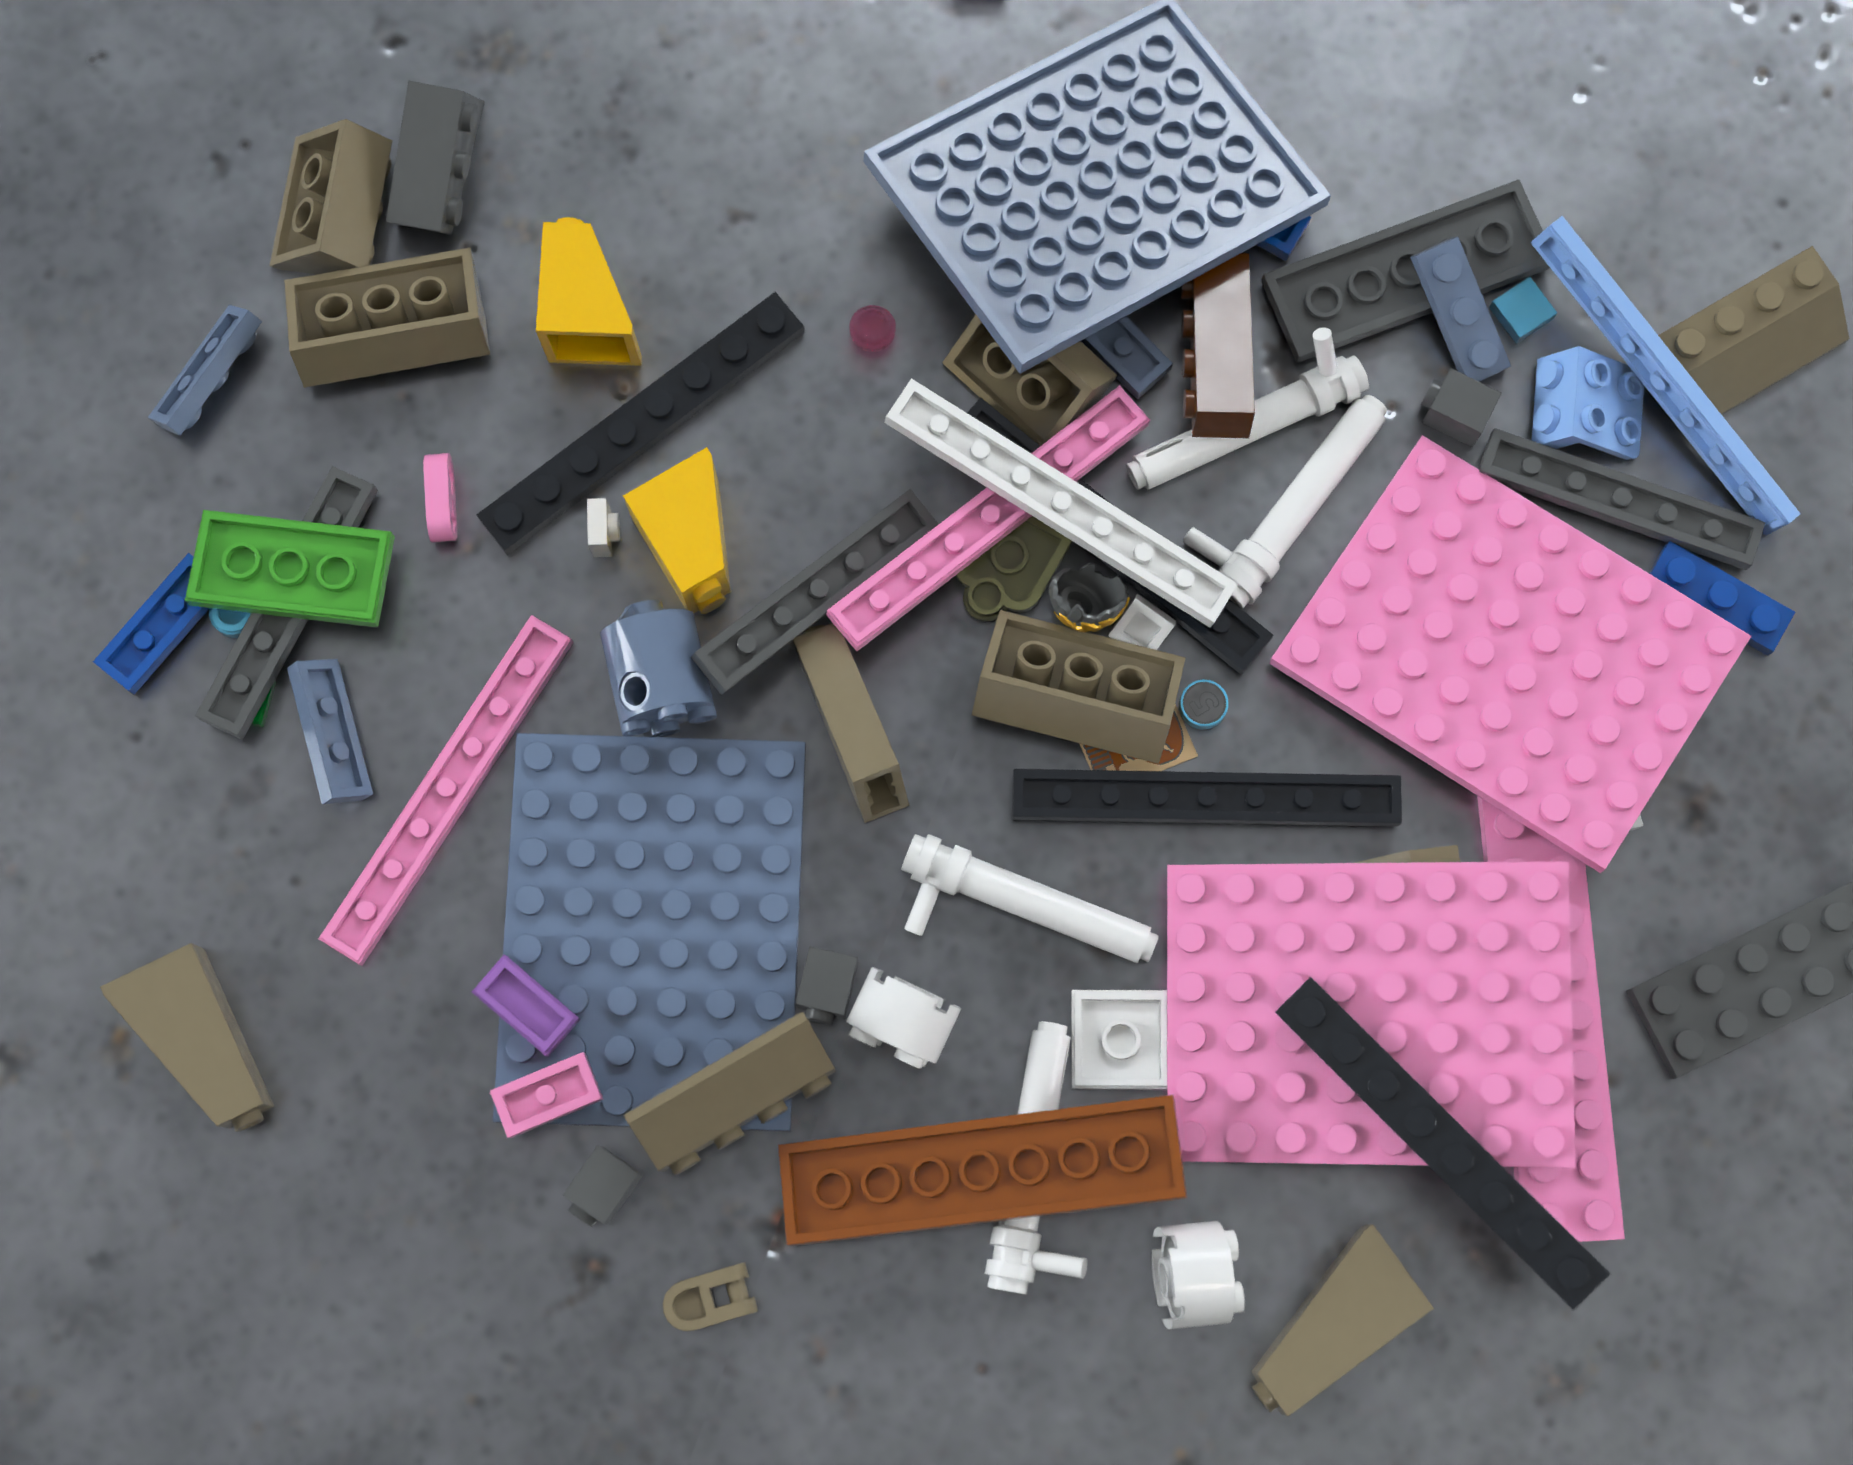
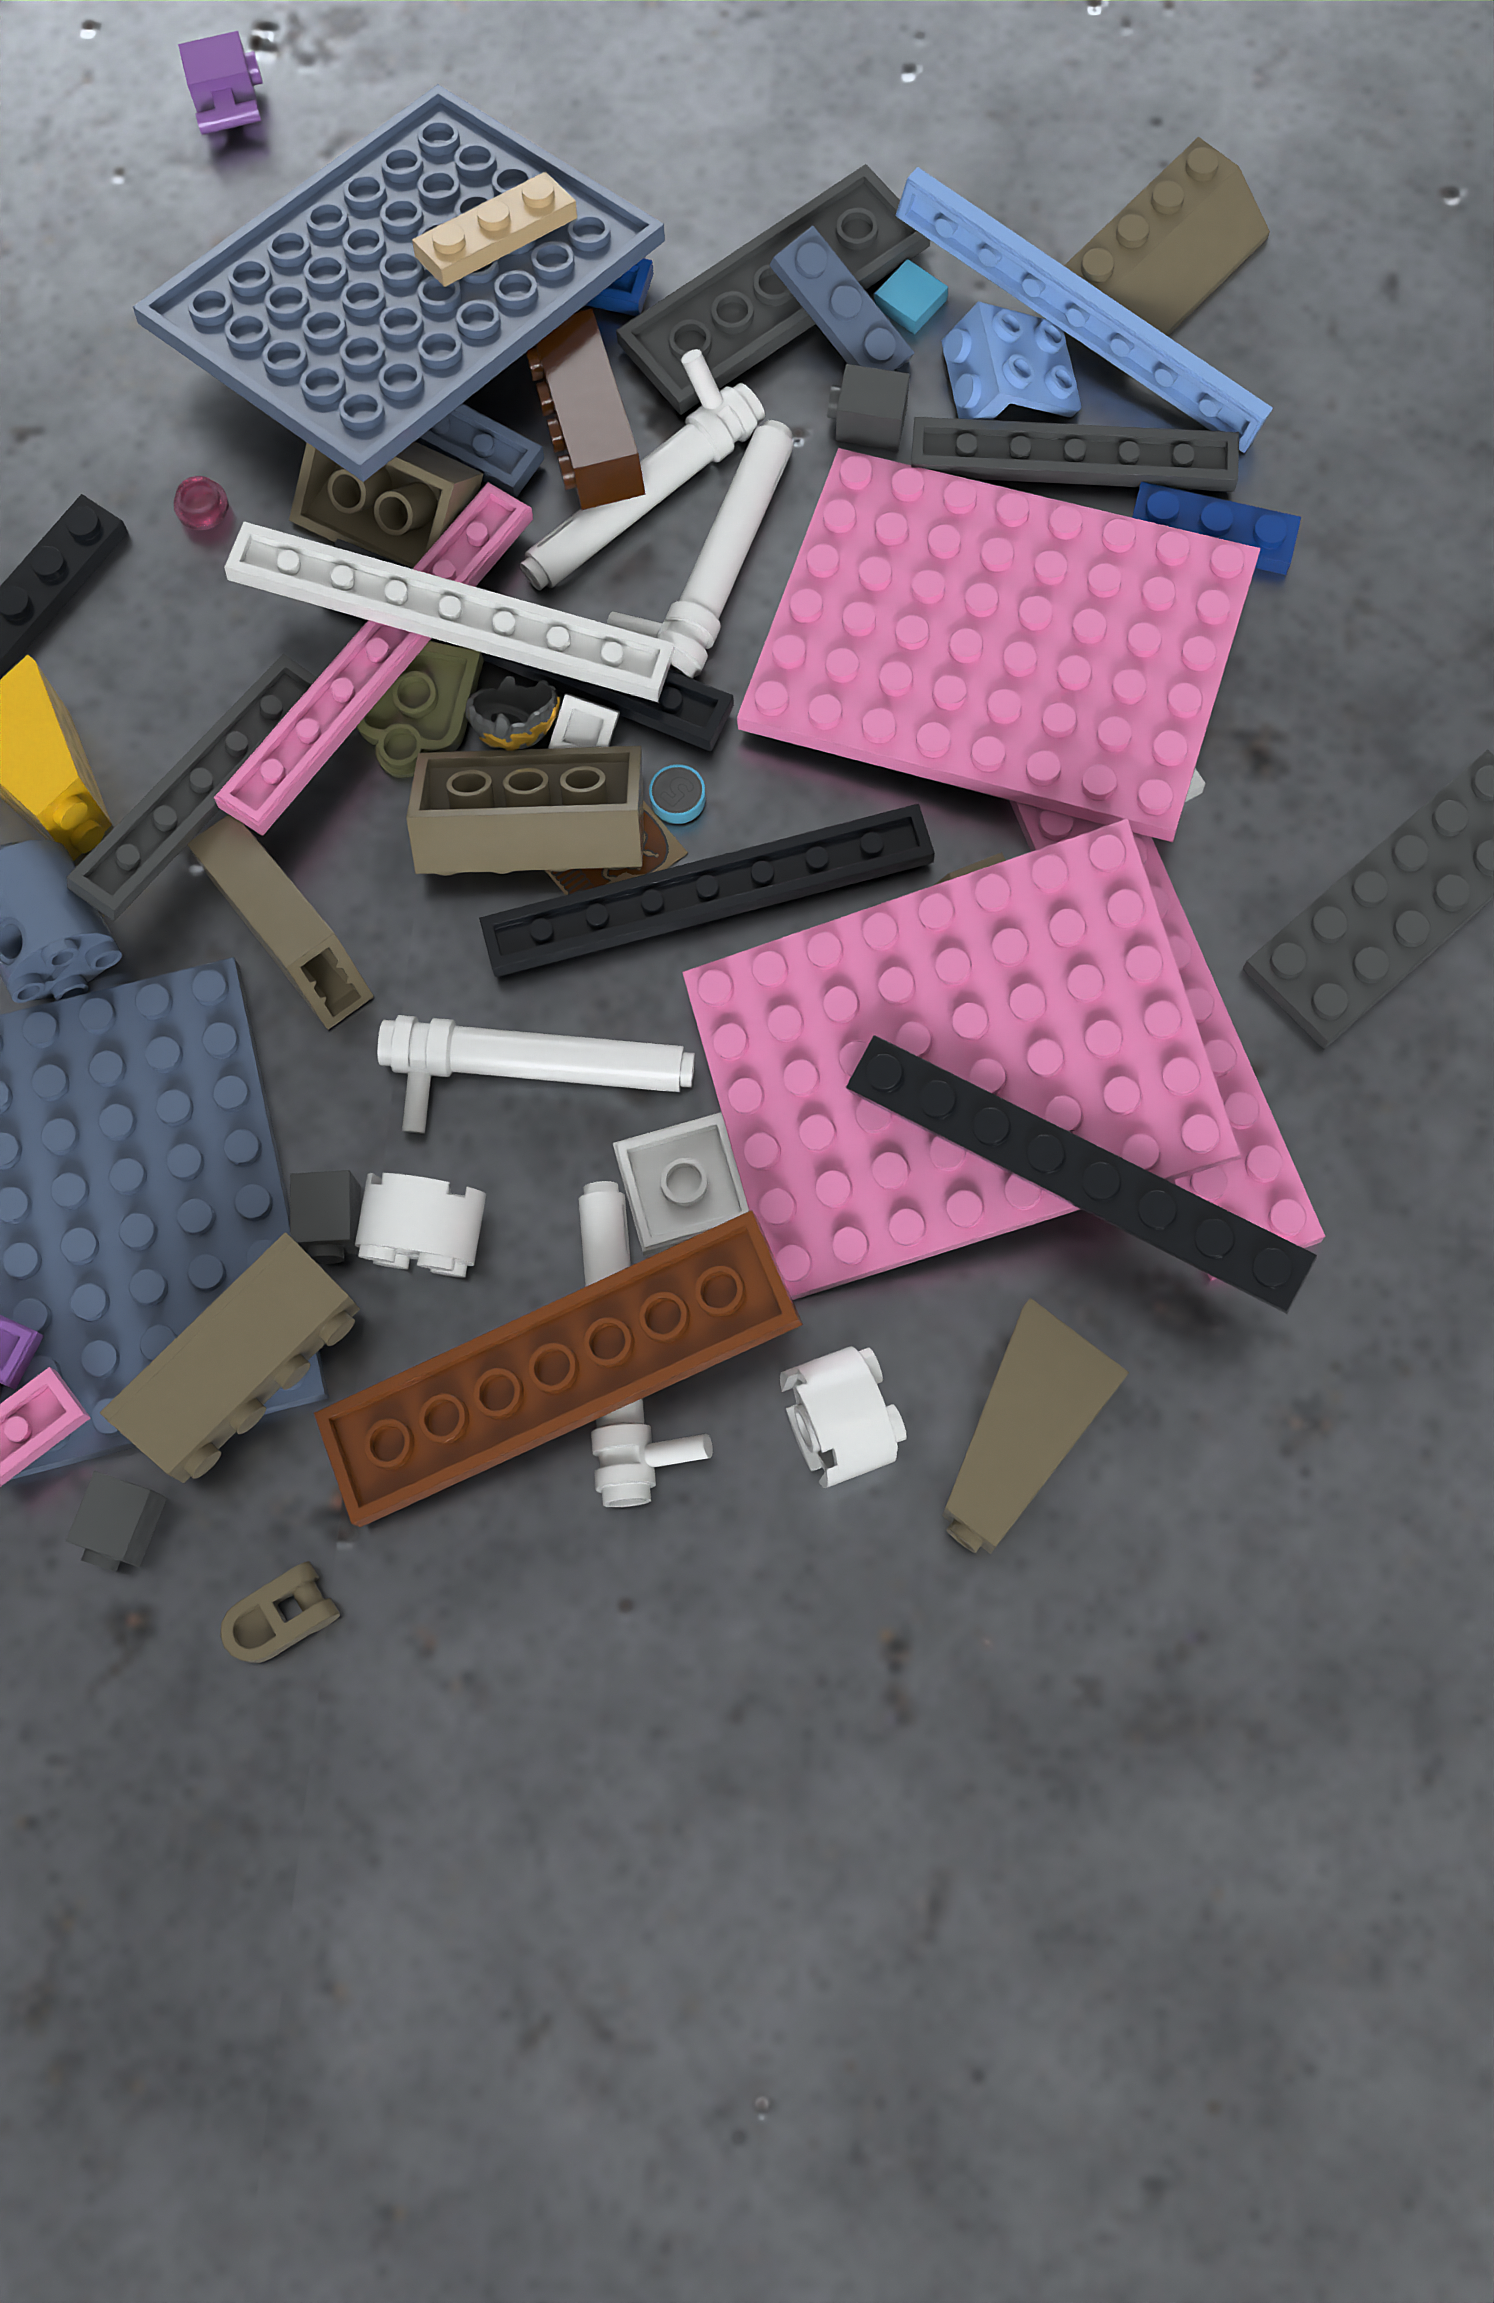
camera: 10 degrees left, 5 degrees down
none -> tan plate [412,171,577,287]

